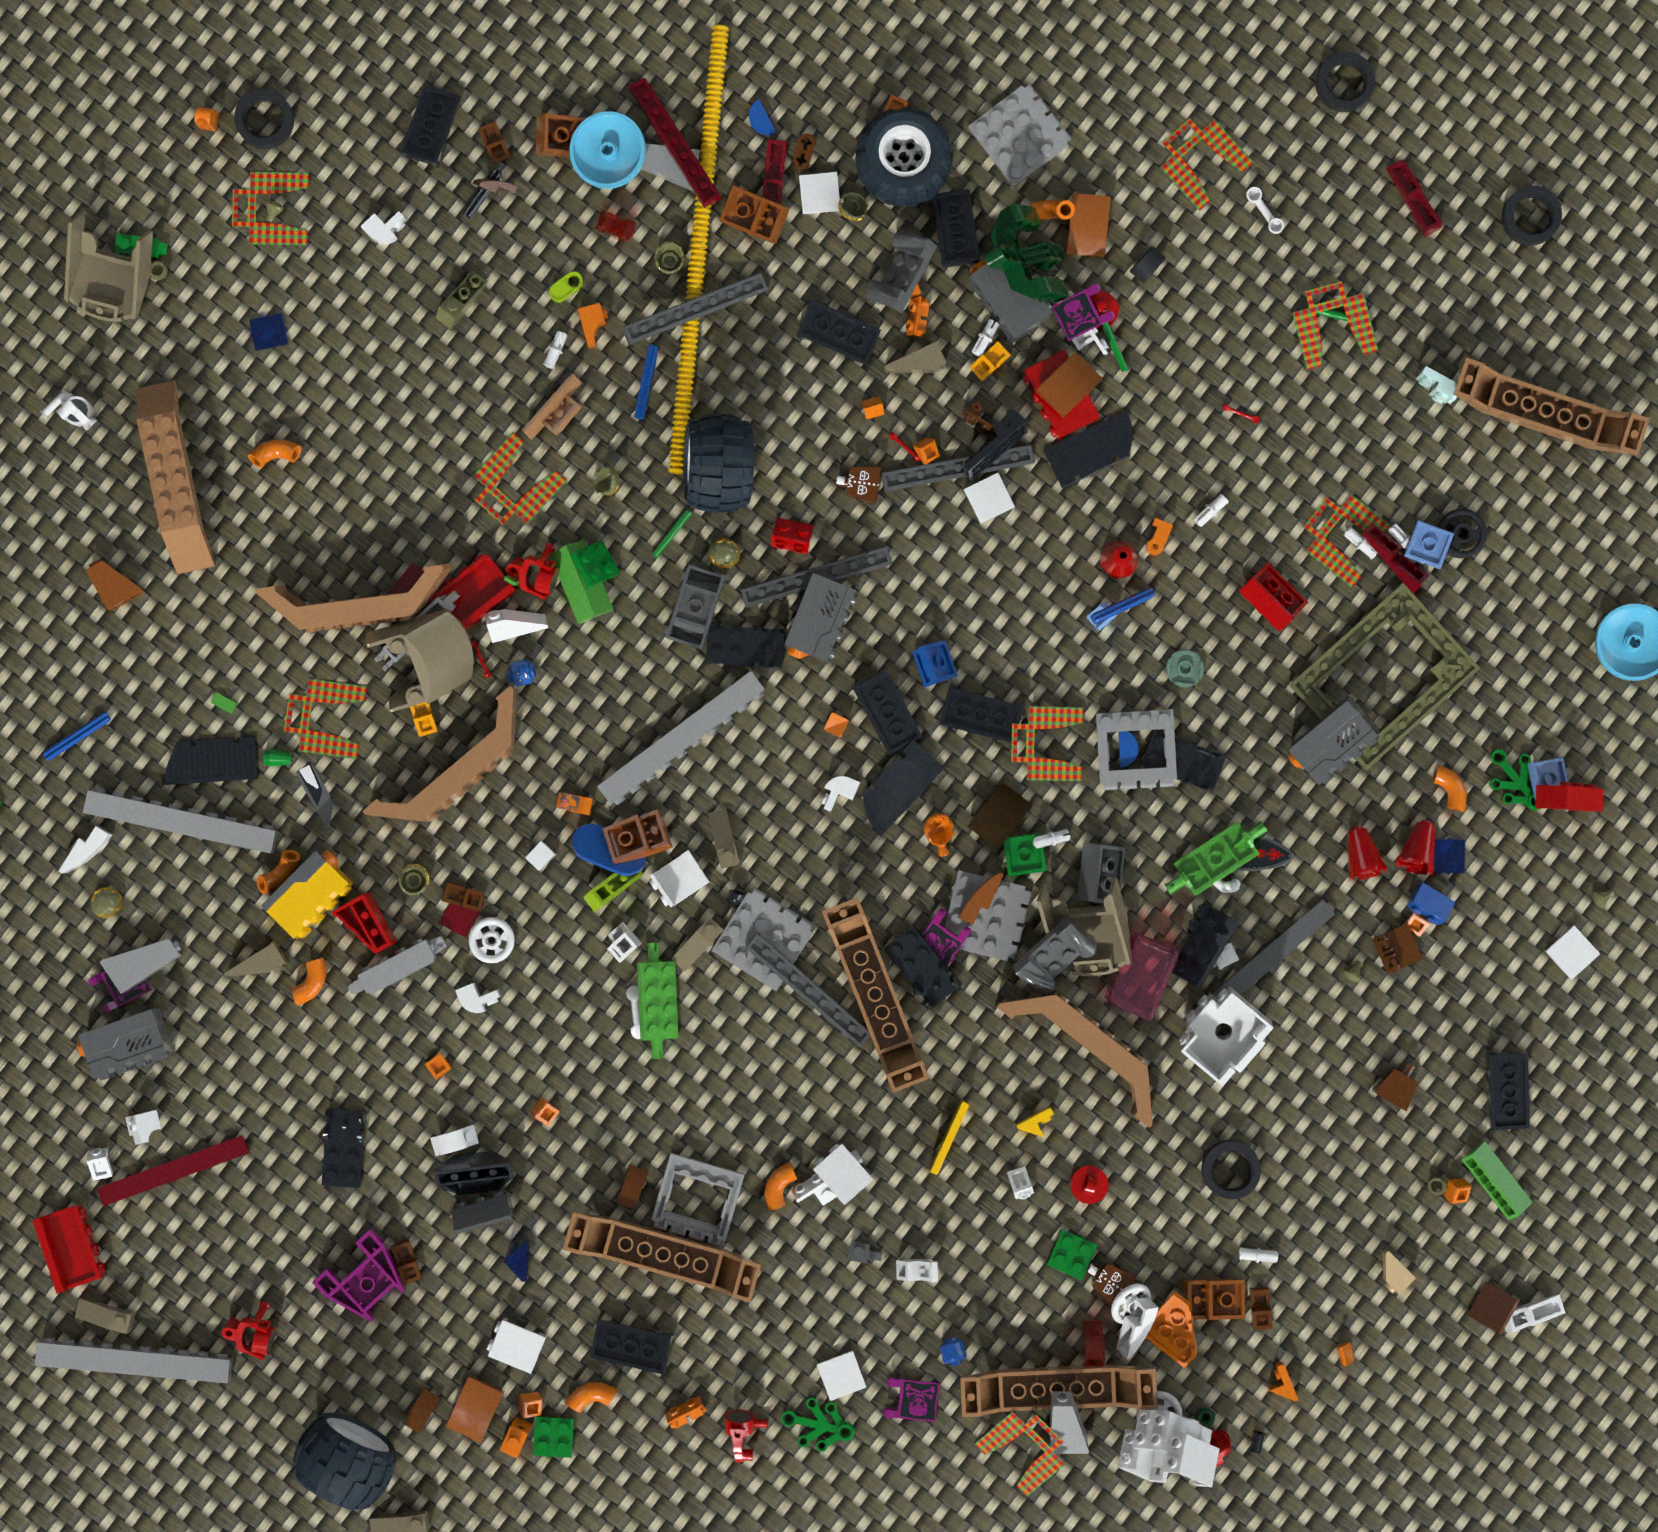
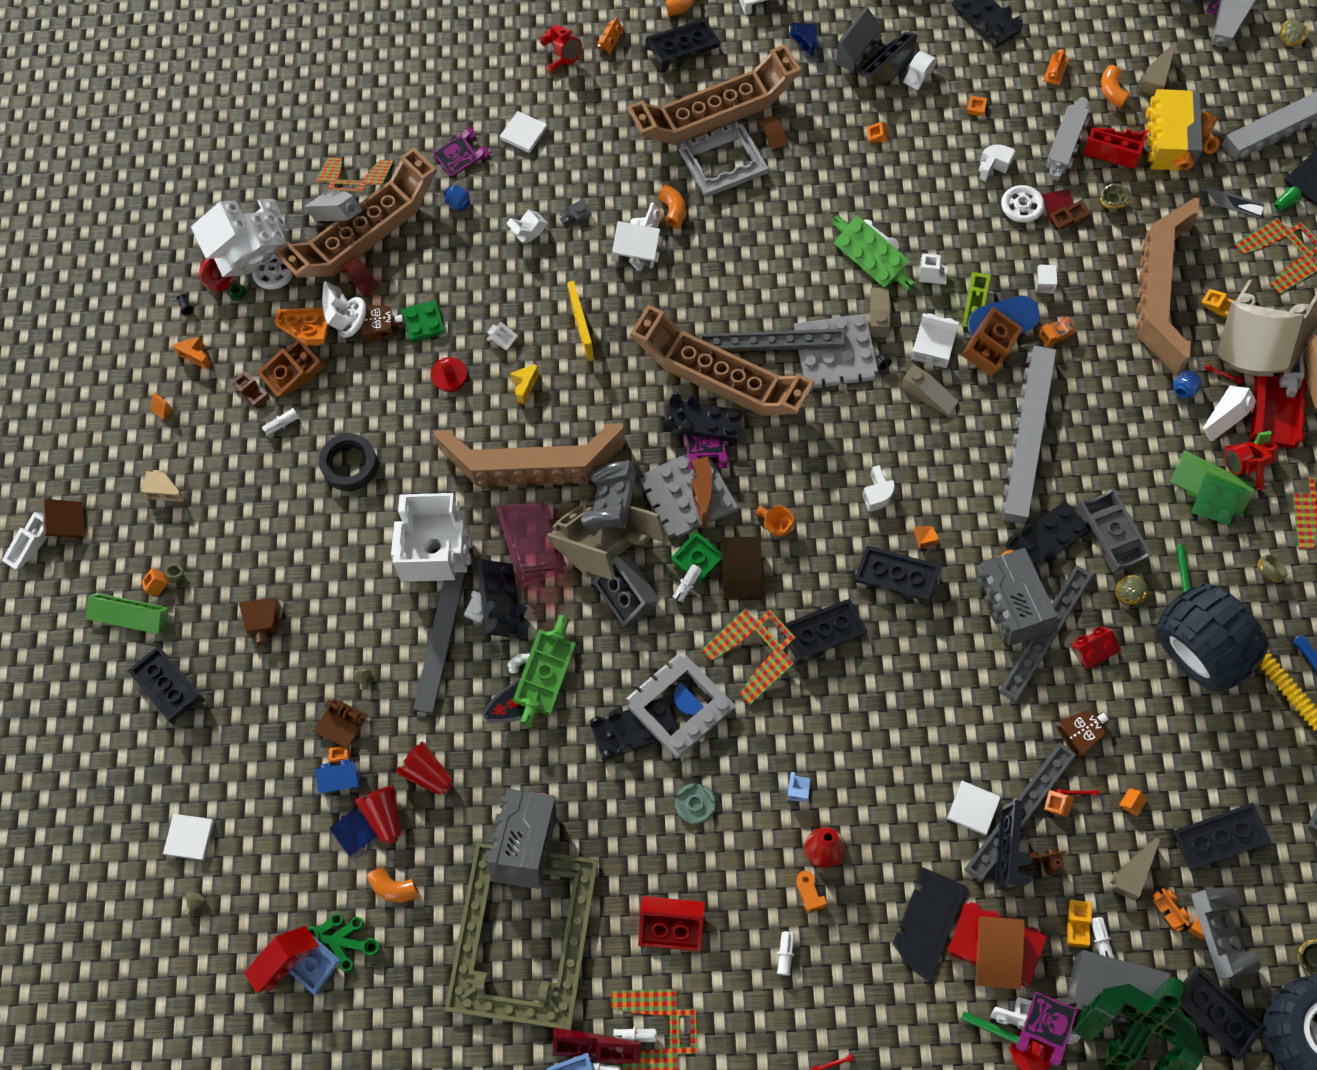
camera: 145 degrees right, 20 degrees down
green plant [781,1397,855,1452] -> none
black piece [861,740,944,836] -> none
blue bracket [912,640,958,688] -> none
blue axle [1090,588,1155,624] -> none
none -> orange hinge [1043,49,1069,86]

